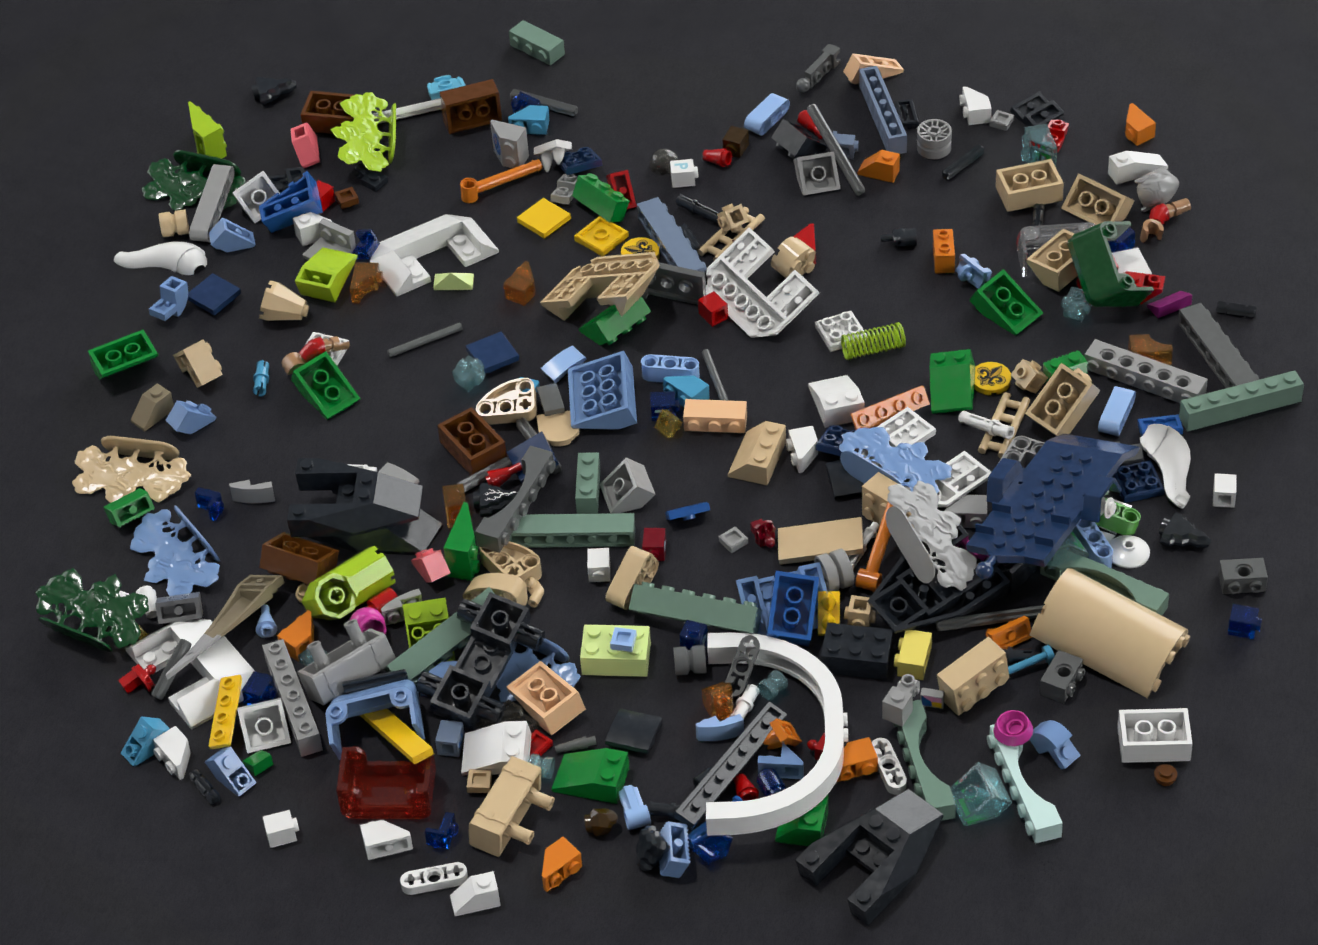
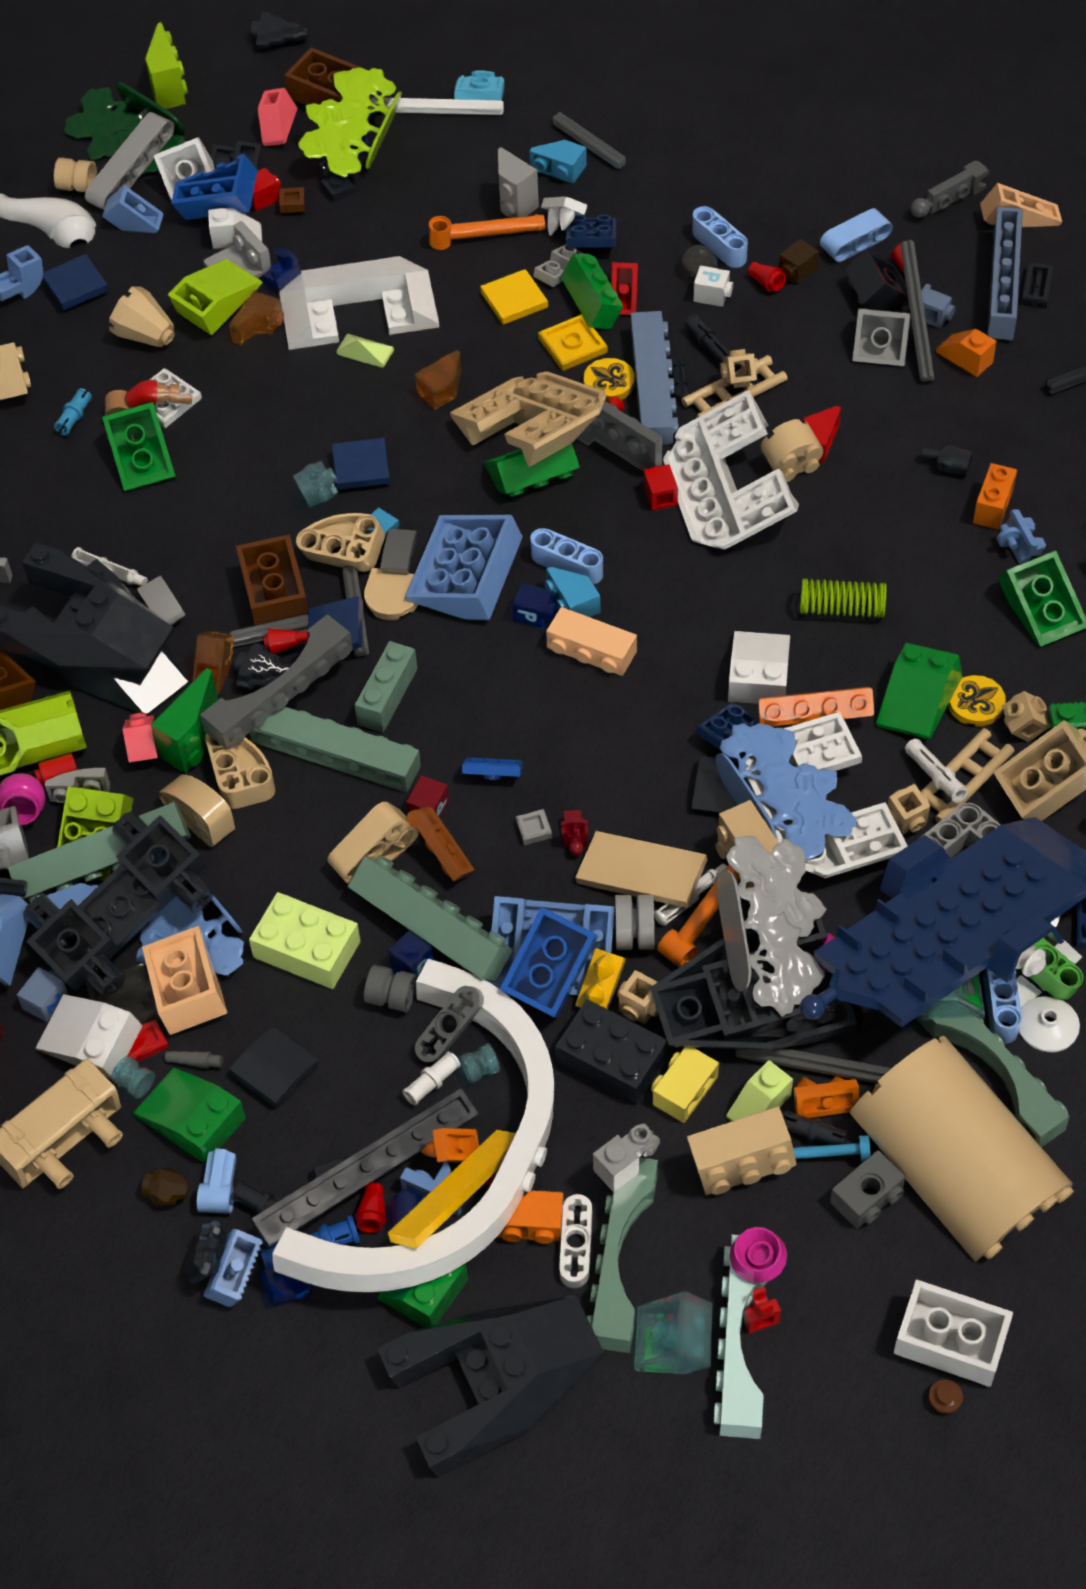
camera: 20 degrees right, 10 degrees up
dark grey bar [387,322,463,357] -> none
reddish brown brick [440,79,502,134] -> none
tan plate [467,769,492,793] -> none
sand green brick [509,20,565,66] -> none
clear blue bracket [511,91,541,113] -> none
tan arm [525,577,544,608] -> none
light blue slope [541,345,586,383] -> none
orange slope [542,837,582,892] -> none
white brick [587,548,610,582] -> none
light grey slope [599,458,655,514] -> none
light blue plate [610,627,637,652] -> none
clear yellow tile [654,409,682,438] -> none
light blue slope [696,714,744,741] -> none
dark grey bar [702,349,729,401] -> none
clear orange slope [702,682,733,720] -> none
tan slope [728,421,786,485] -> none
white slope [786,426,818,473] -> none
white tile [815,311,867,352] -> none
light grey wheel [917,119,952,159] -> none
tile [920,688,944,709] -> none
light grey slope [944,495,987,528] -> none
medium blue brick [1029,720,1081,770] -> none
none -> yellow tile [388,1130,516,1248]
none -> dark orange plate [406,807,475,881]
none -> light blue beam [692,206,748,268]
none -> yellowish green slope [726,1060,793,1122]
none -> red plate [744,1286,781,1334]
none -> tan brick [888,784,930,835]

